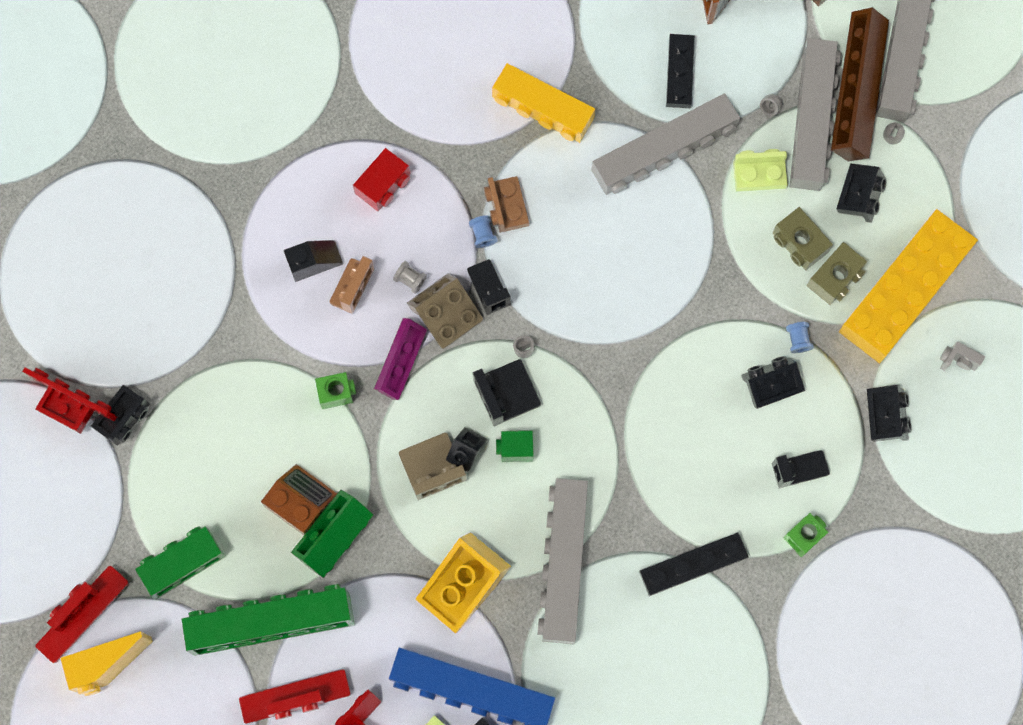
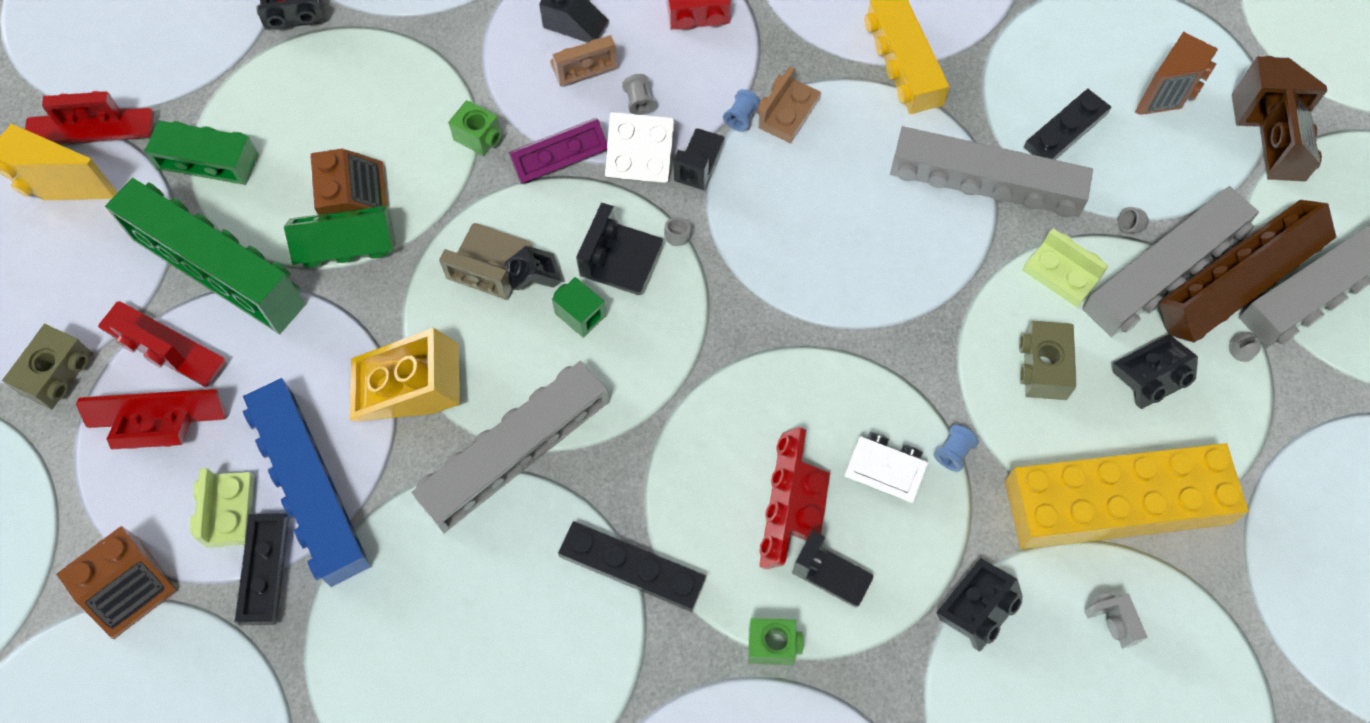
camera: 45 degrees right, 10 degrees down
olive brick [807,242,867,305] -> none
none -> red bracket [759,427,830,569]

